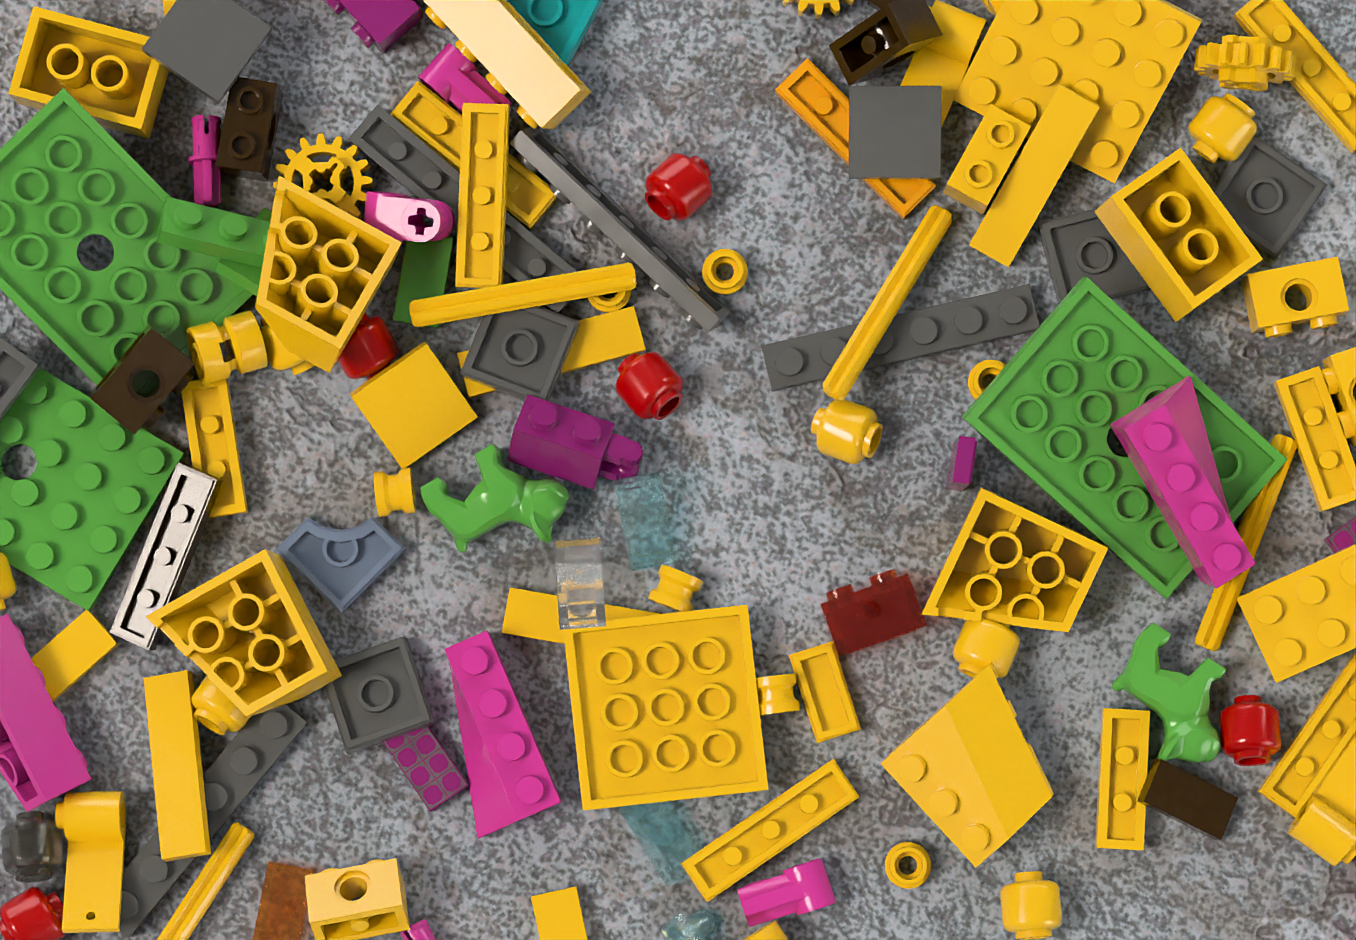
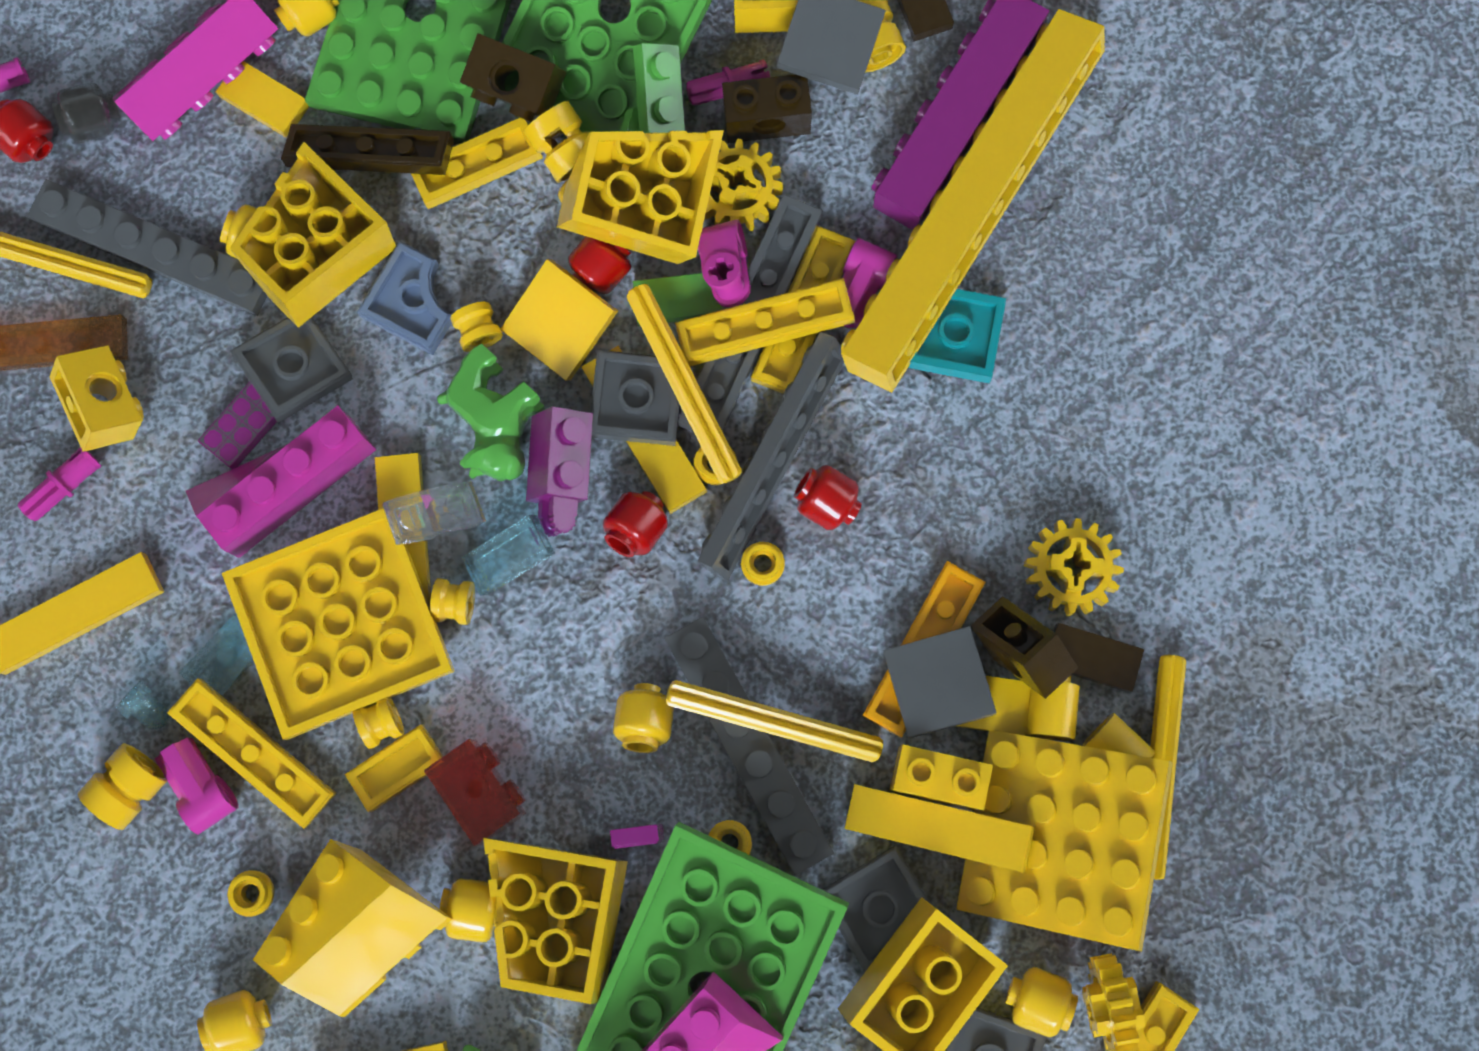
camera: 75 degrees right, 5 degrees down
yellow door [55,791,127,933] -> none
yellow tile [143,670,211,862] -> none

